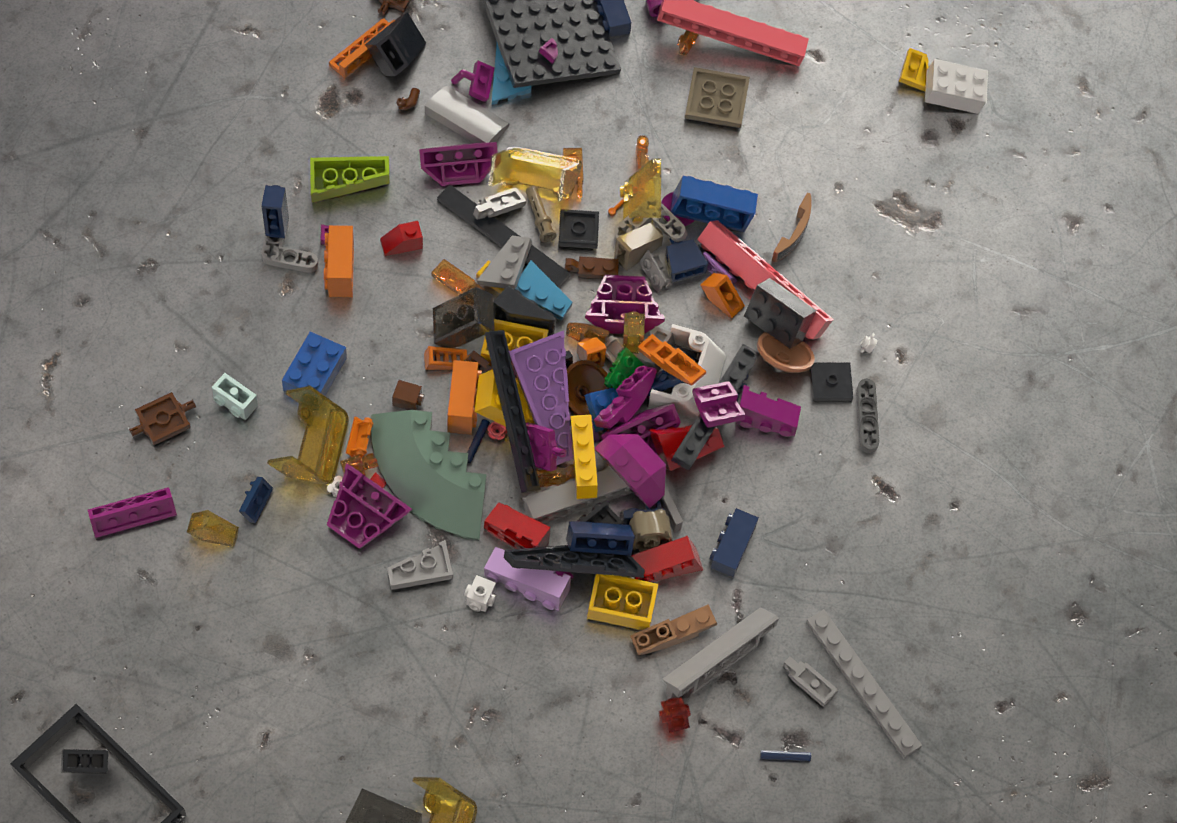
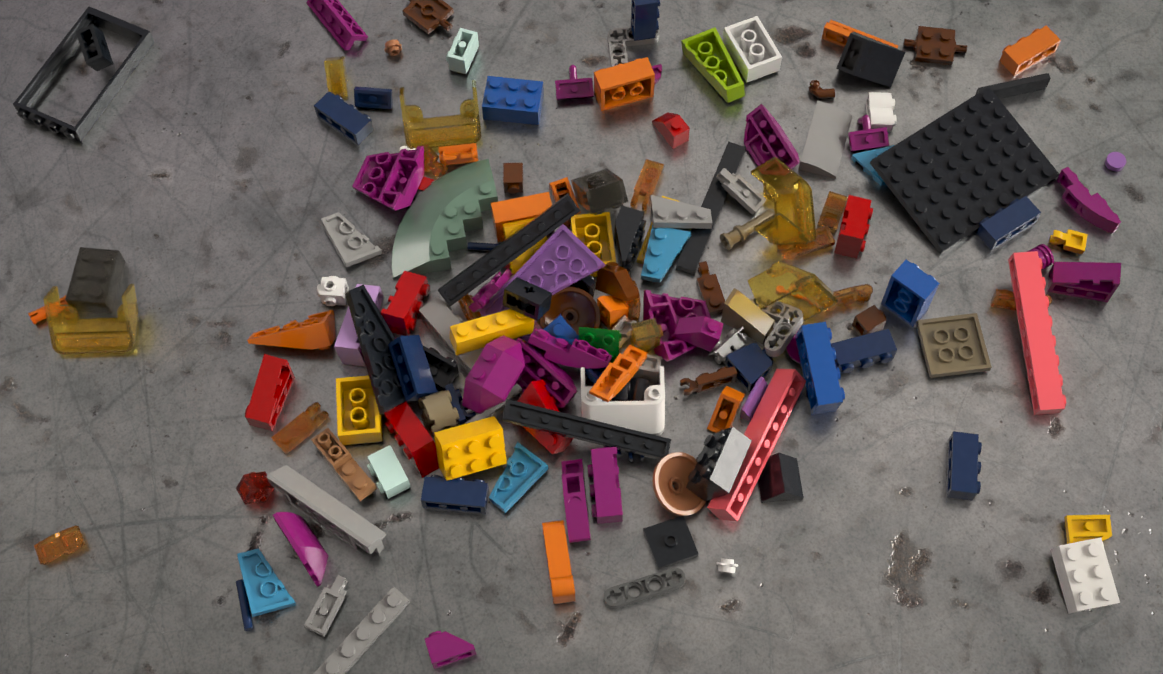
camera: 80 degrees right, 0 degrees up
magenta tile [539,38,558,64] -> none
black plate [558,209,599,249] -> none
magenta slope [692,381,745,428] -> none
medium nougat slope [772,192,812,262] -> none
none -> dark azure wing [237,548,296,617]
none -> red wedge [245,354,295,432]
none -> orange wedge [247,310,336,350]
none -> clear orange hinge [271,402,329,454]
none -> magenta wedge [273,512,328,587]
none -> dark blue brick [314,91,373,145]
none -> light aqua brick [367,445,411,499]
none -> nougat plate [384,39,402,56]
none -> magenta slope [424,631,476,669]
none -> yellow brick [434,416,507,481]
none -> dark azure wing [489,442,549,513]
none -> black brick [502,277,552,321]
none -> orange beam [542,520,575,604]
none -> magenta plate [555,65,594,100]
none -> magenta slope [561,459,591,543]
none -> reddish brown slope [595,262,640,302]
none -> magenta slope [673,316,724,352]
none -> reddish brown plate [680,366,737,396]
none -> white brick [723,16,782,83]
none -> black slope [758,453,804,503]
none -> clear orange slope [817,191,848,231]
none -> dark blue brick [831,329,897,373]
none -> red wedge [834,195,874,259]
none -> reddish brown brick [852,305,887,336]
none -> white brick [866,92,896,132]
none -> blue brick [881,260,940,327]
none -> dark blue brick [947,431,982,501]

